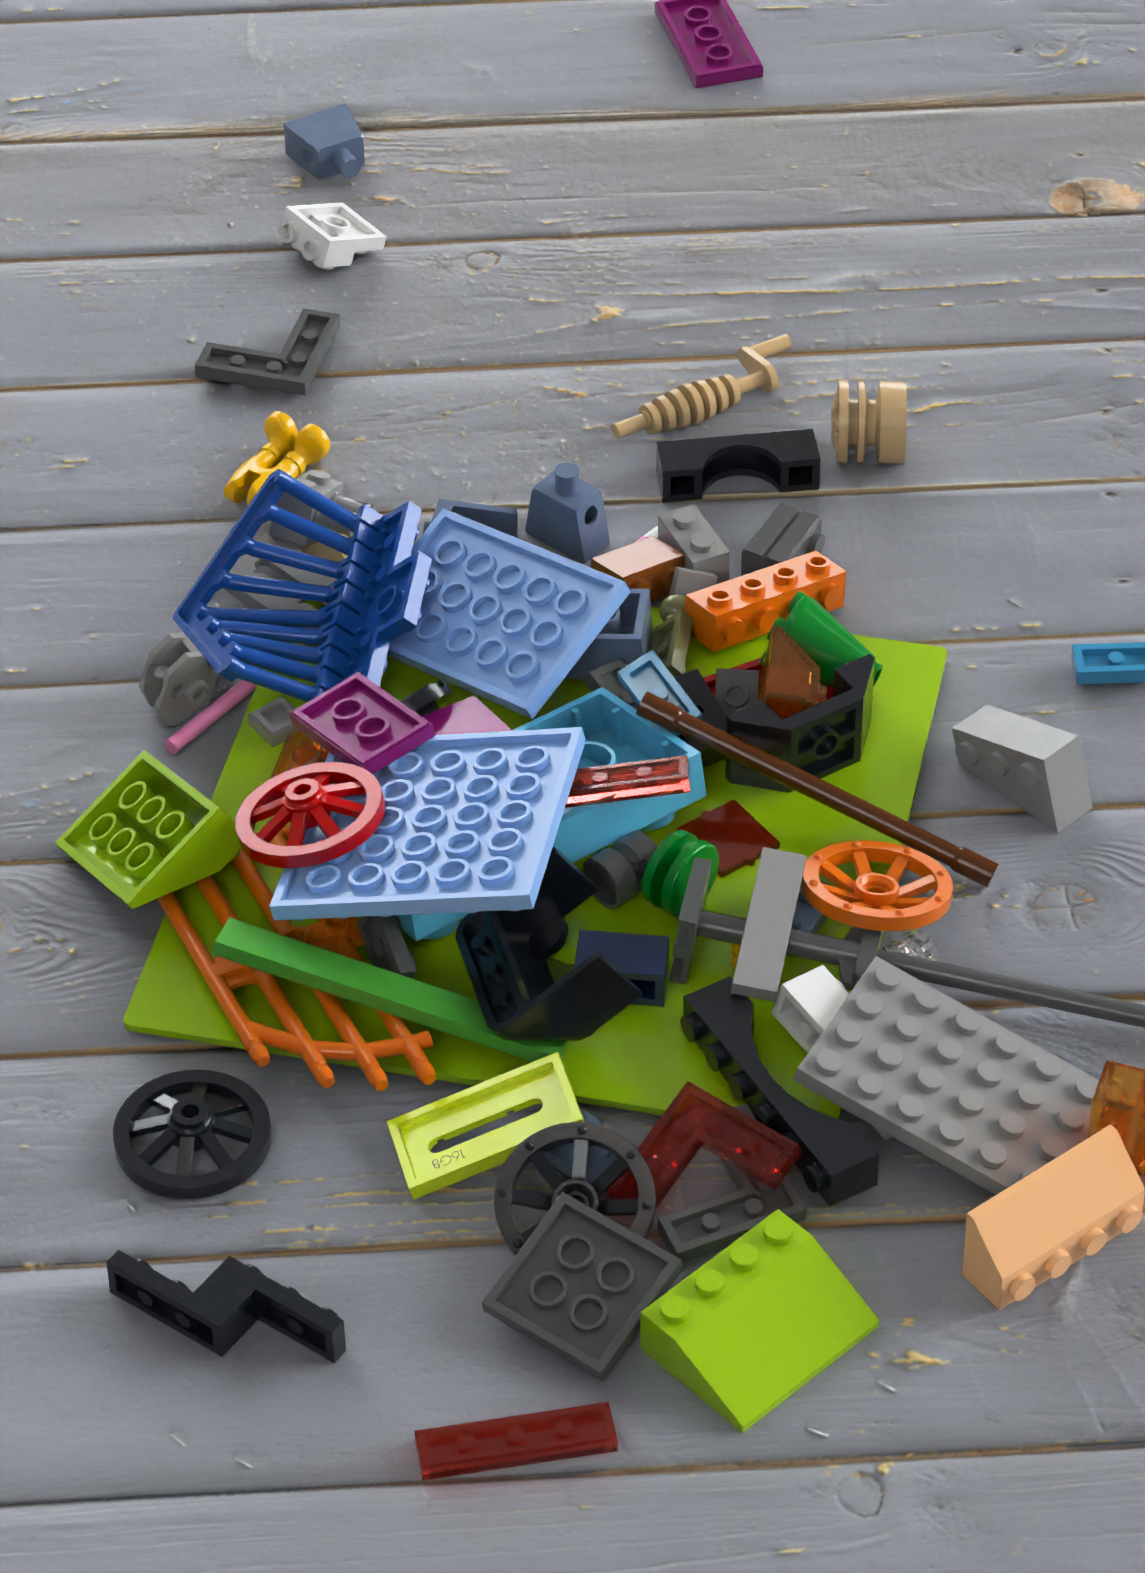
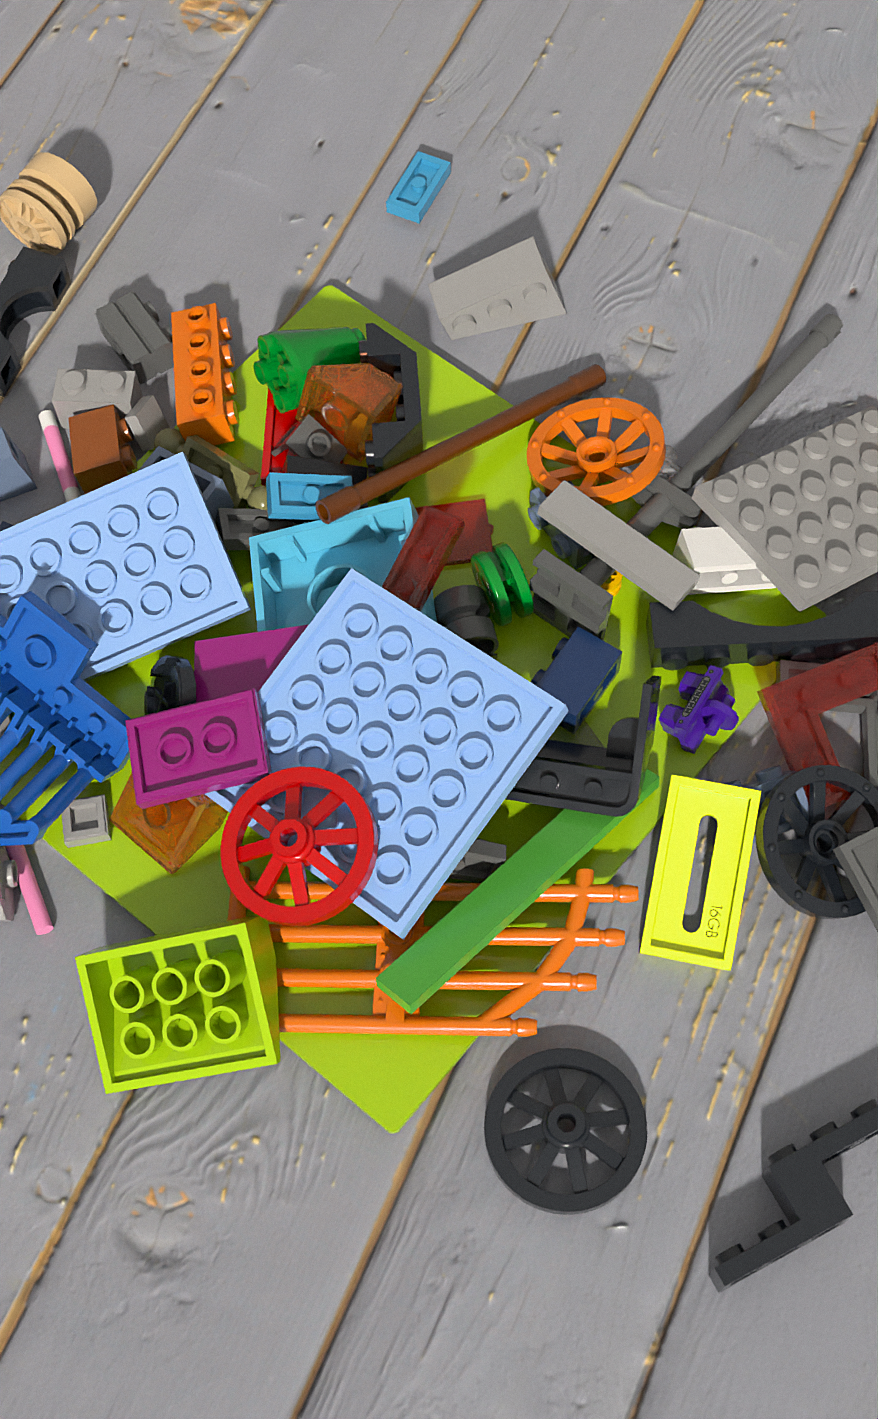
camera: 60 degrees left, 20 degrees up
none -> dark purple hips [659,665,739,754]

